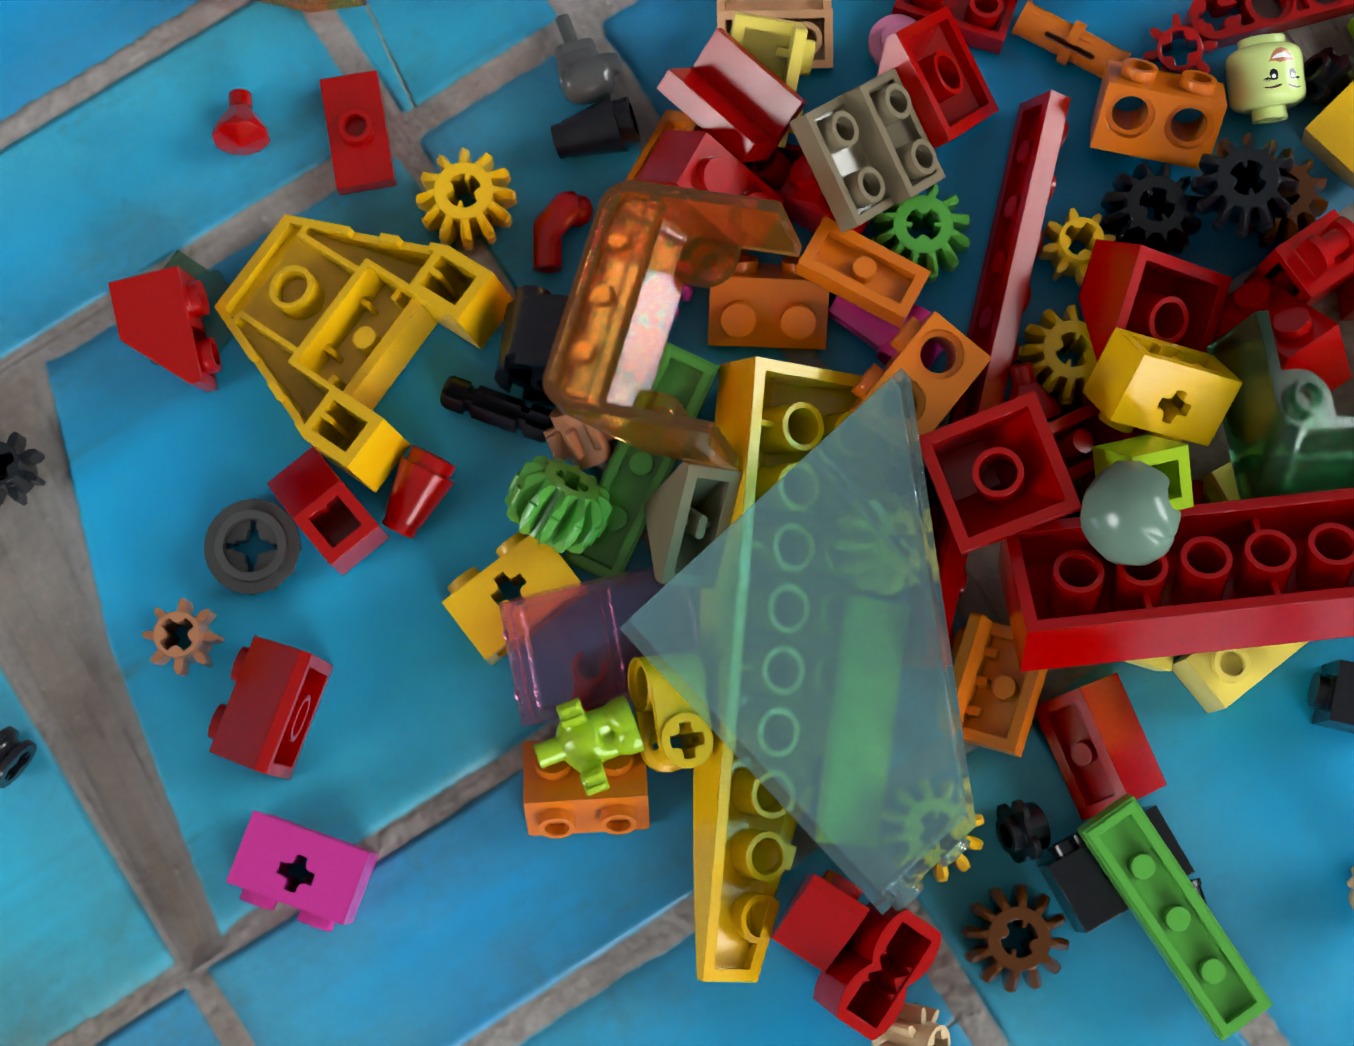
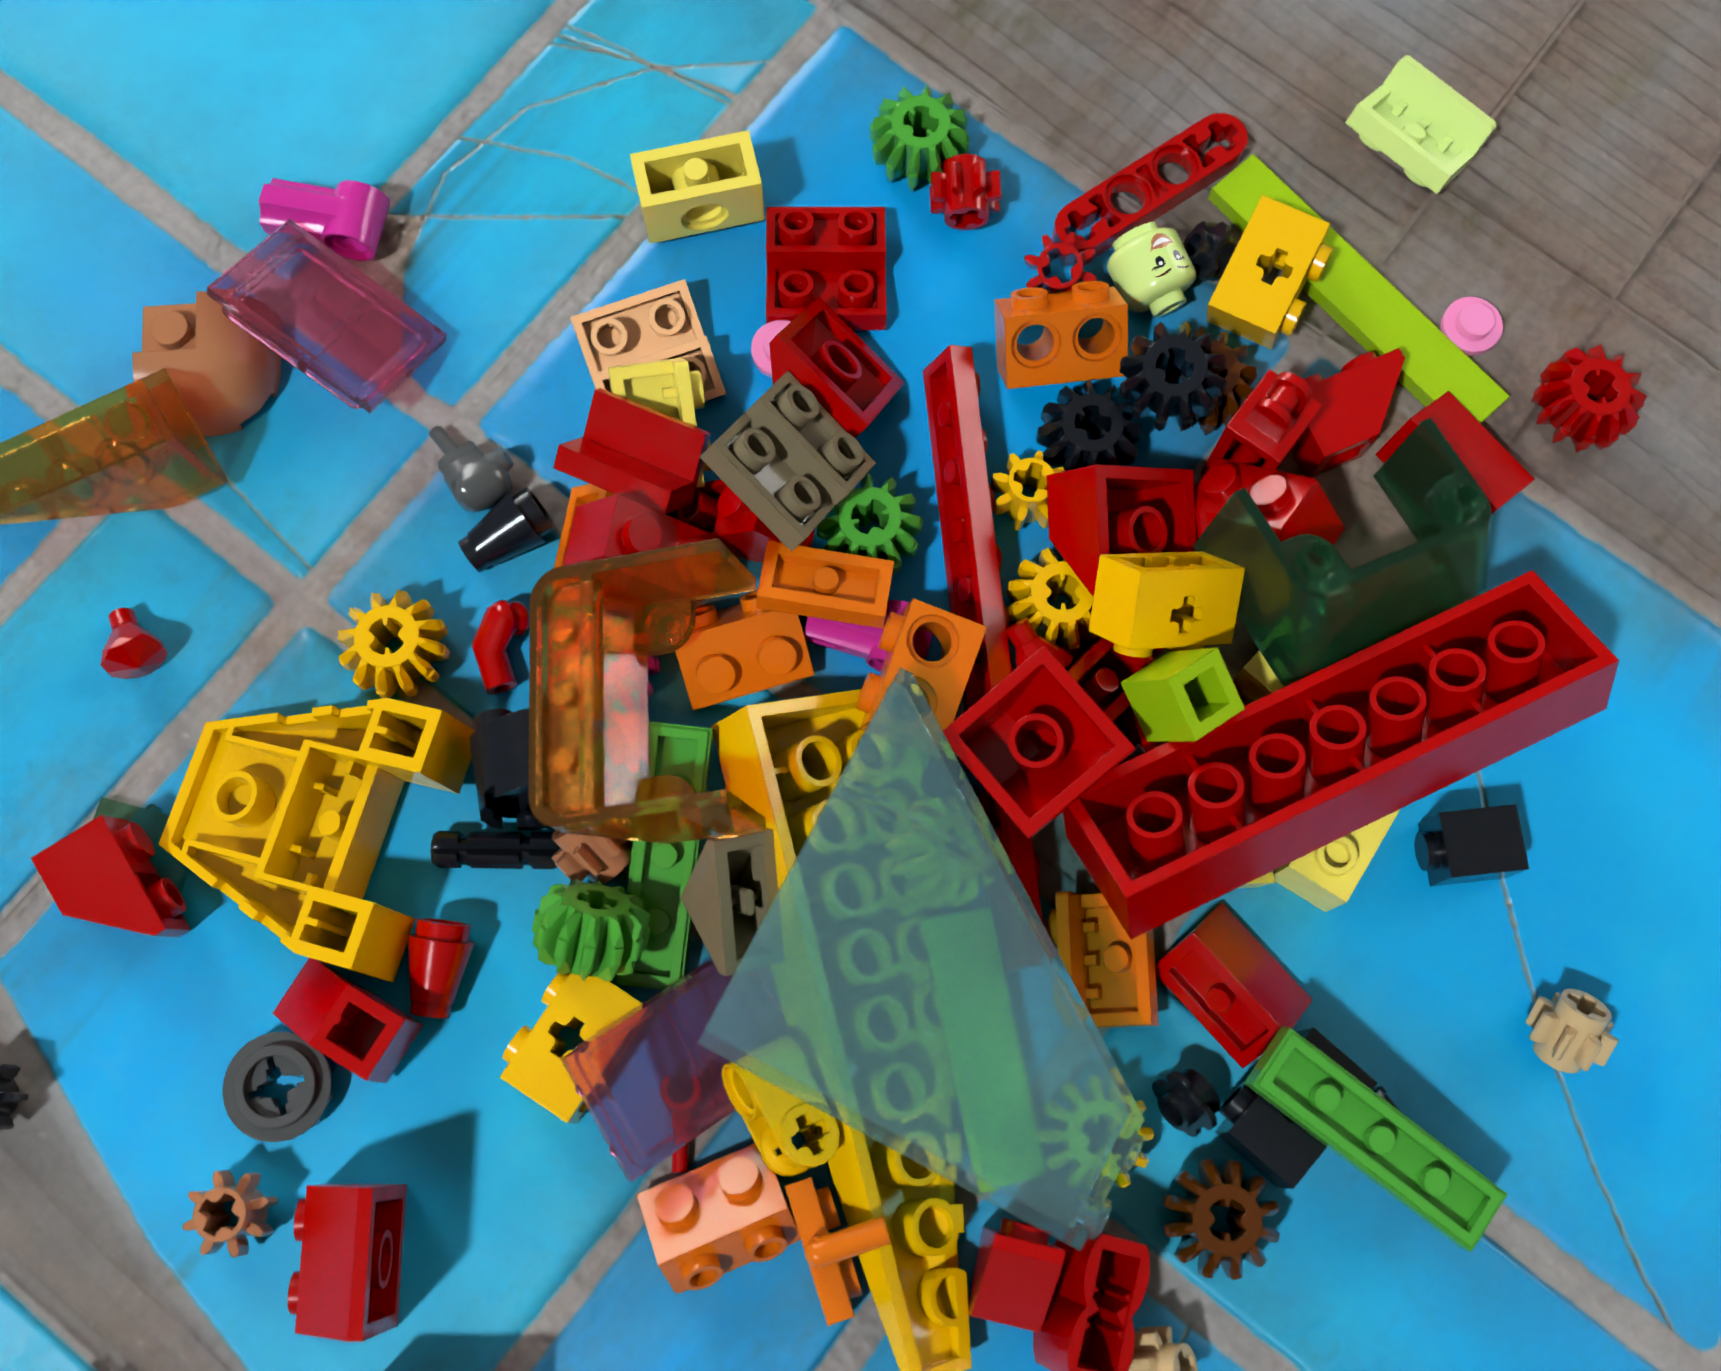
camera: 25 degrees left, 5 degrees down
red plate [319,70,397,195] -> none
lime piece [533,694,644,796] -> none
orange pin [1011,0,1132,79] -> none
sand green hair [1080,461,1181,565] -> none
none -> orange plate [785,1176,891,1326]

